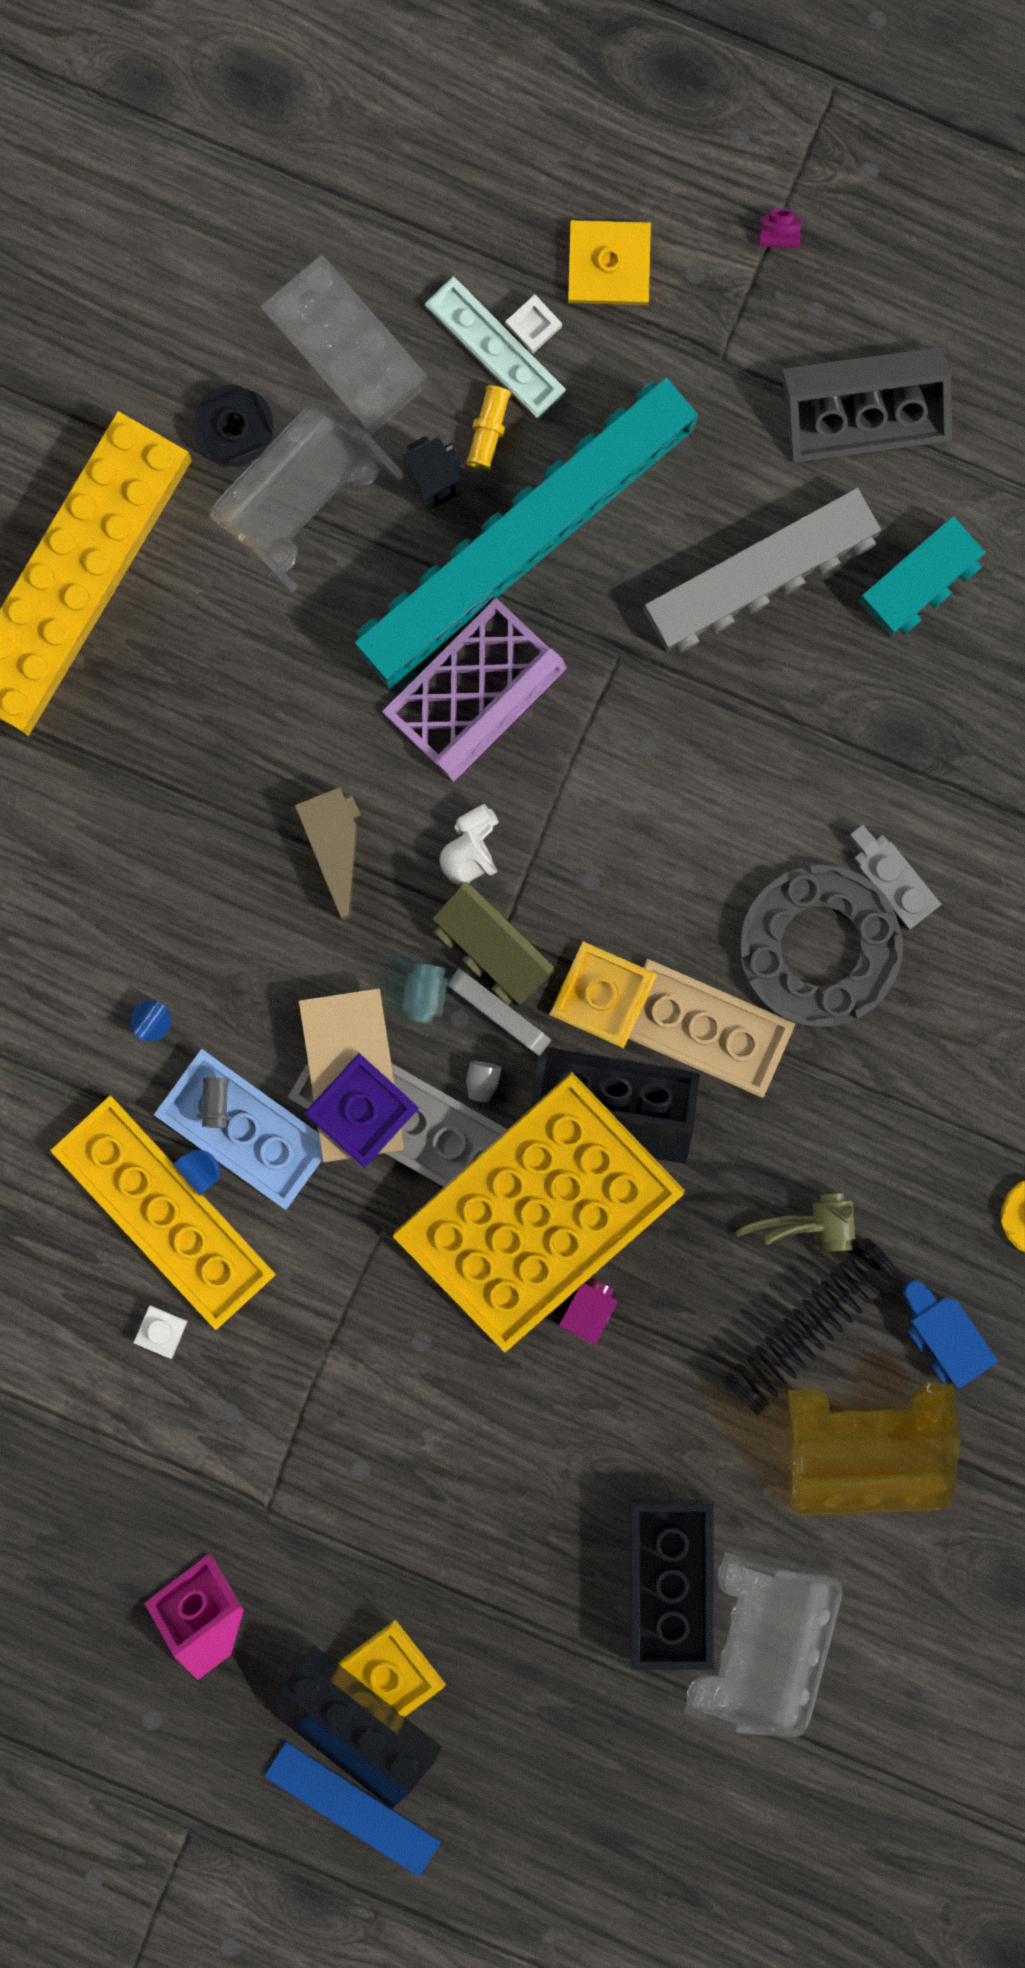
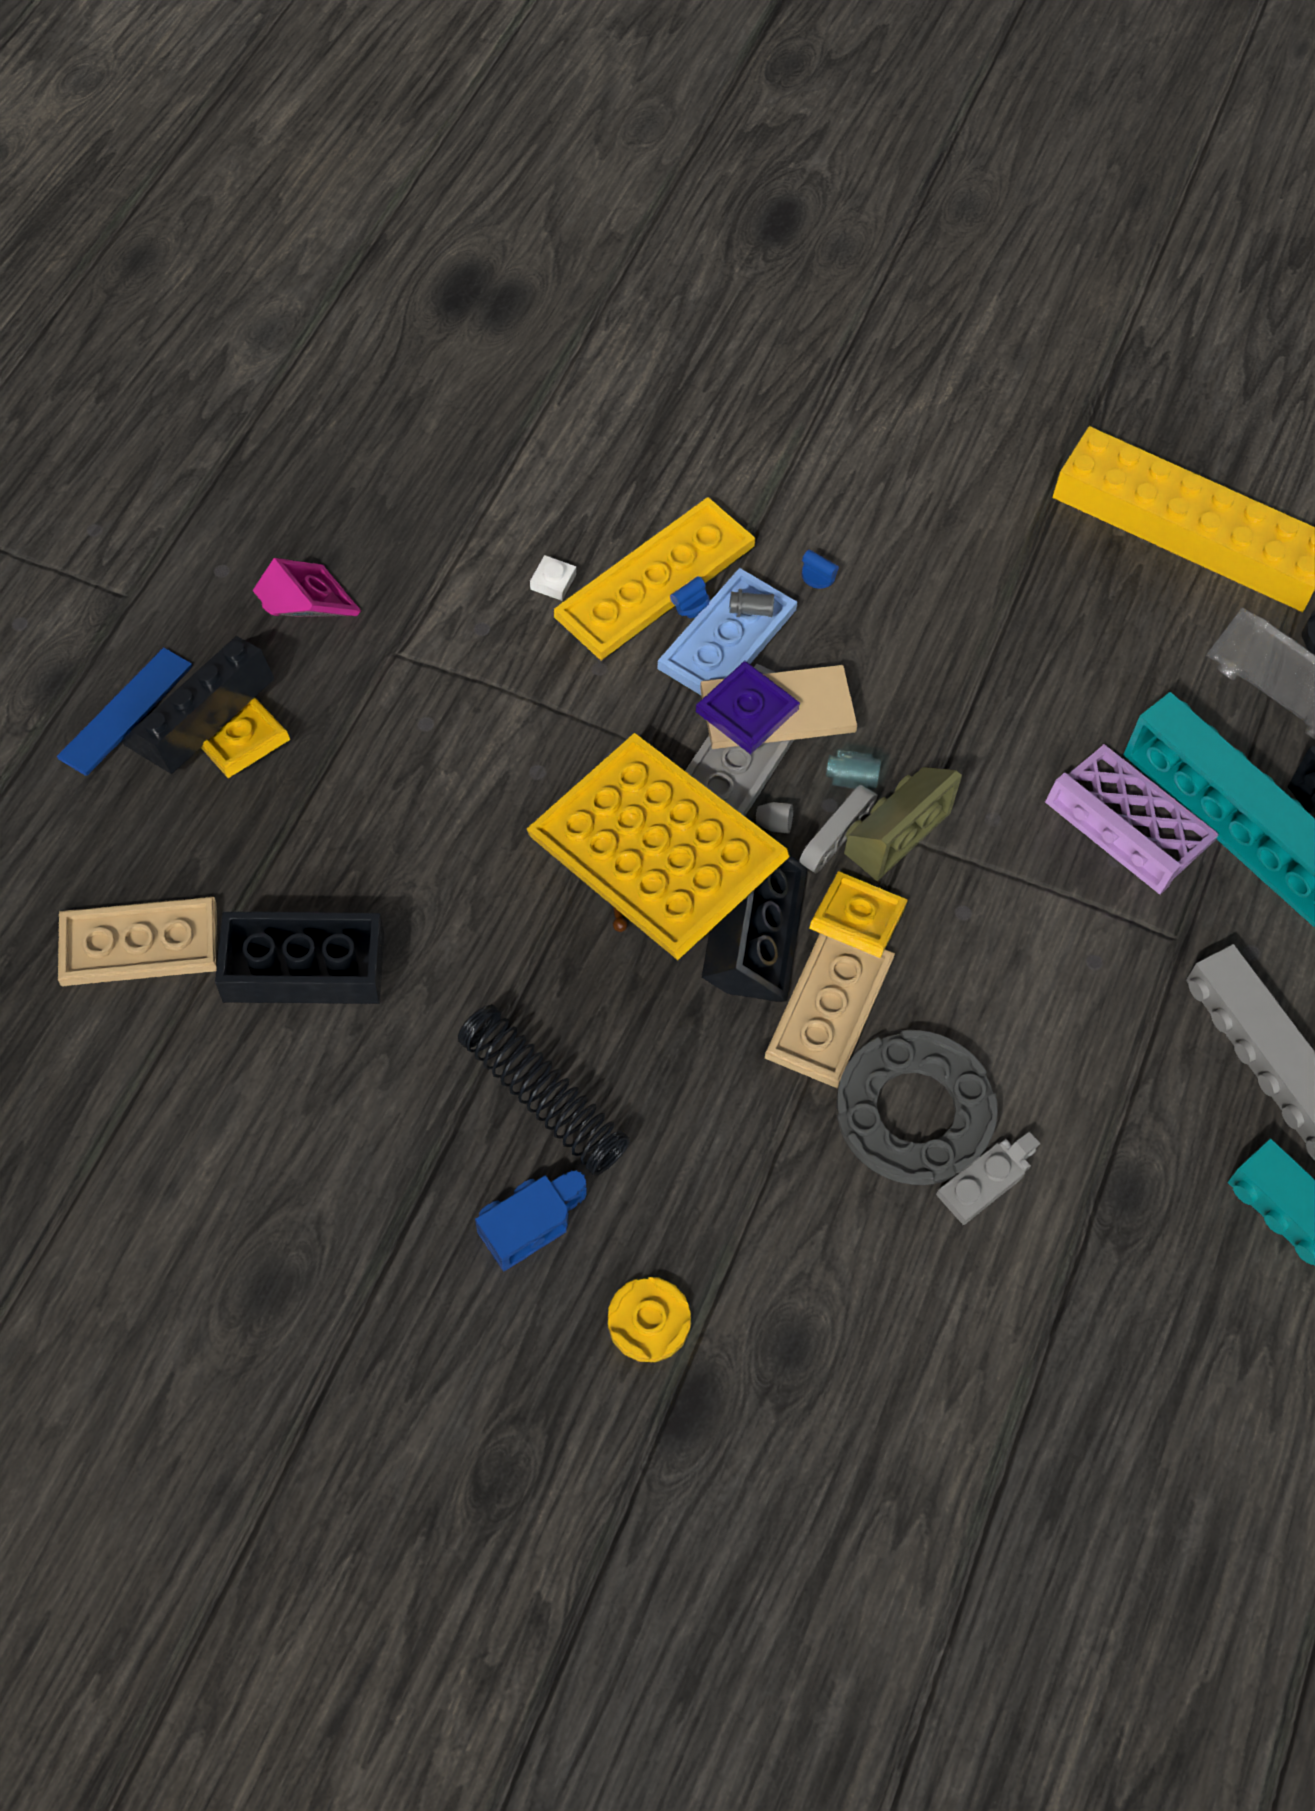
camera: 90 degrees right, 25 degrees down
dark tan slope [295,787,361,921] -> none
white piece [439,804,499,886] -> none
magenta brick [559,1278,618,1345] -> none
clear windscreen [684,1552,842,1738] -> none
olive plant [735,1193,856,1252] -> none
clear yellow windscreen [787,1383,961,1515] -> none
none -> tan tile [58,897,218,986]

